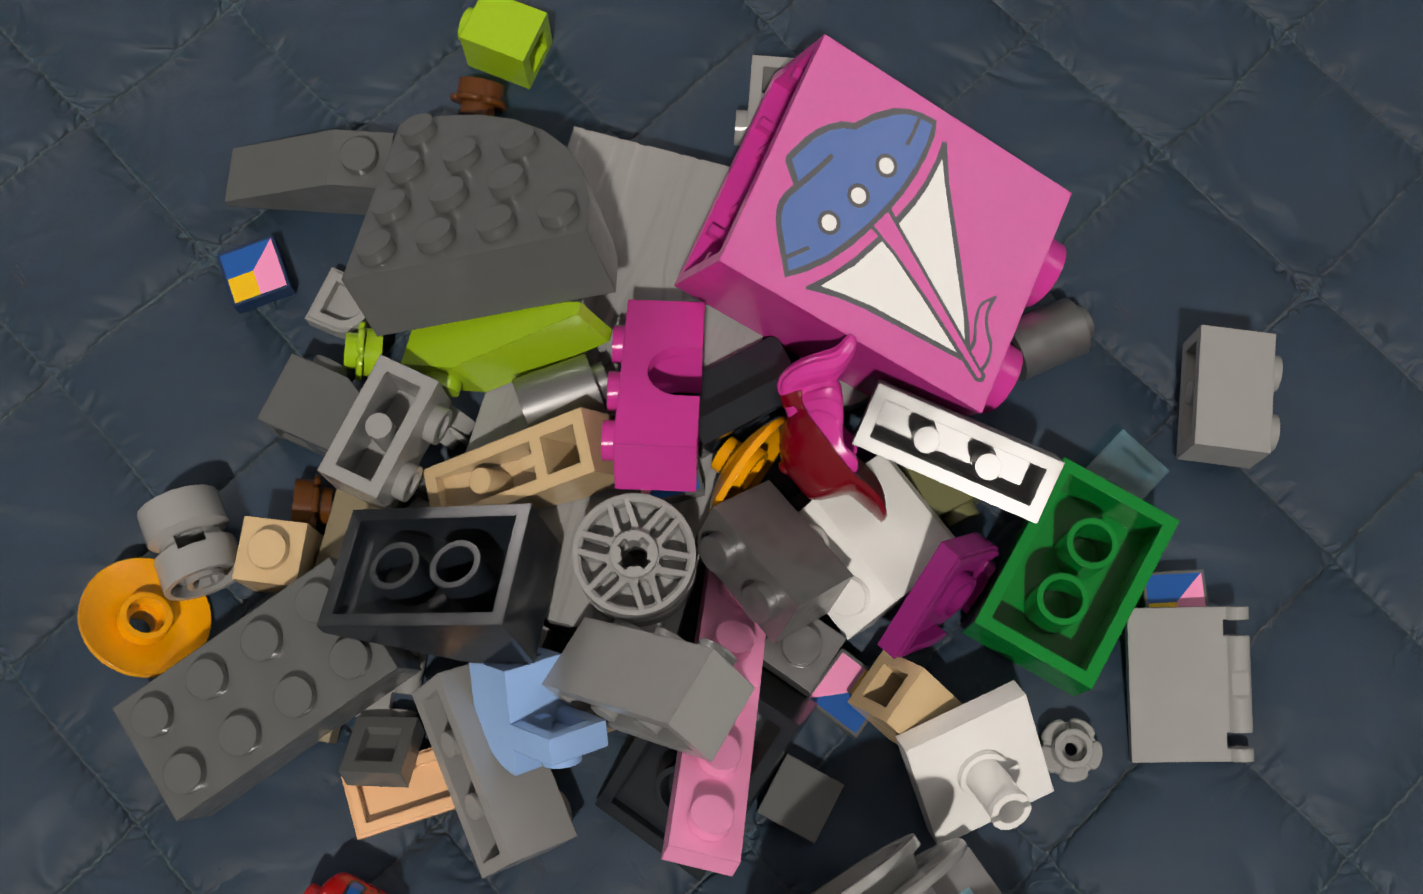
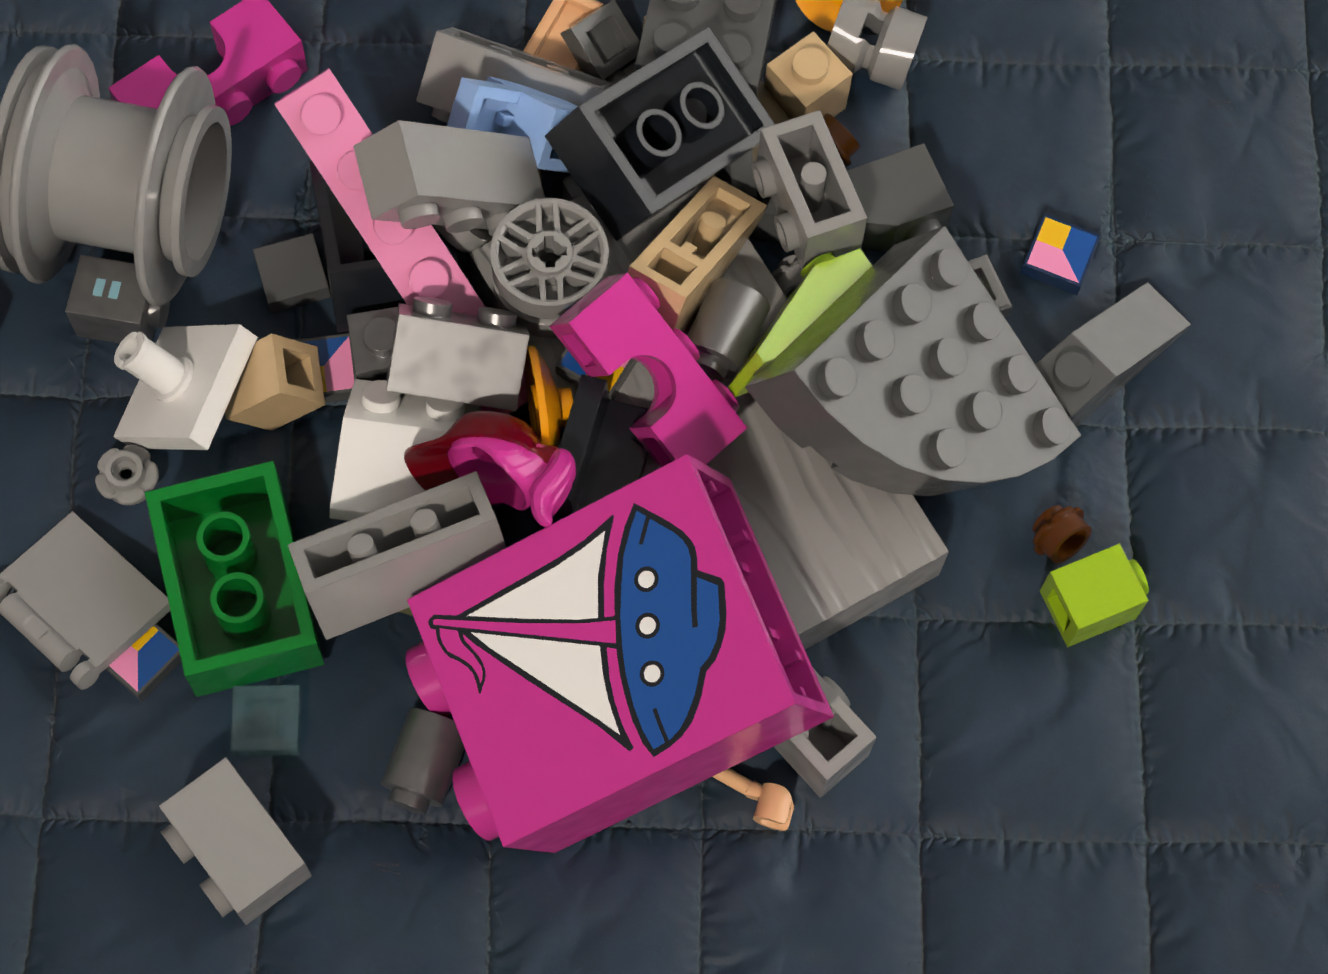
camera: 130 degrees right, 5 degrees down
magenta tile [877,532,999,659] -> none

